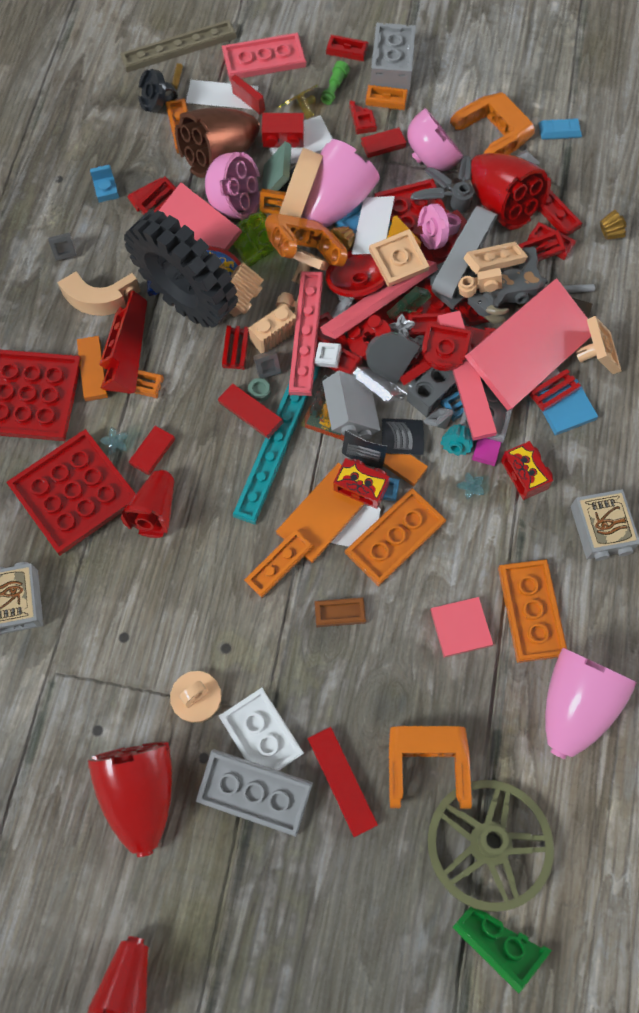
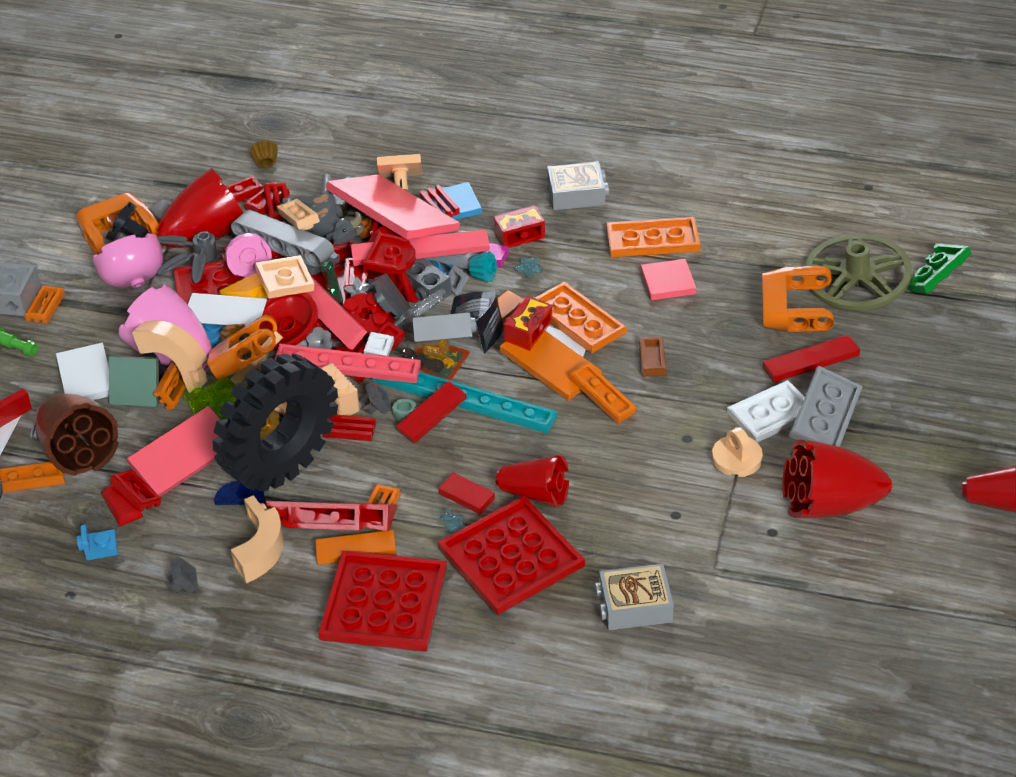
camera: 85 degrees left, 25 degrees down
bright pink cylinder [205,152,260,220] -> none
red brick [262,113,304,148] -> none
clear yellow shield [277,84,319,120] -> none
red tile [349,100,377,135] -> none
red tile [361,127,406,158] -> none
light nougat plate [458,268,502,298] -> none
dark azure tile [539,119,582,140] -> none
bright pink cylinder [545,648,637,759] -> none
none -> black tile [106,201,150,242]

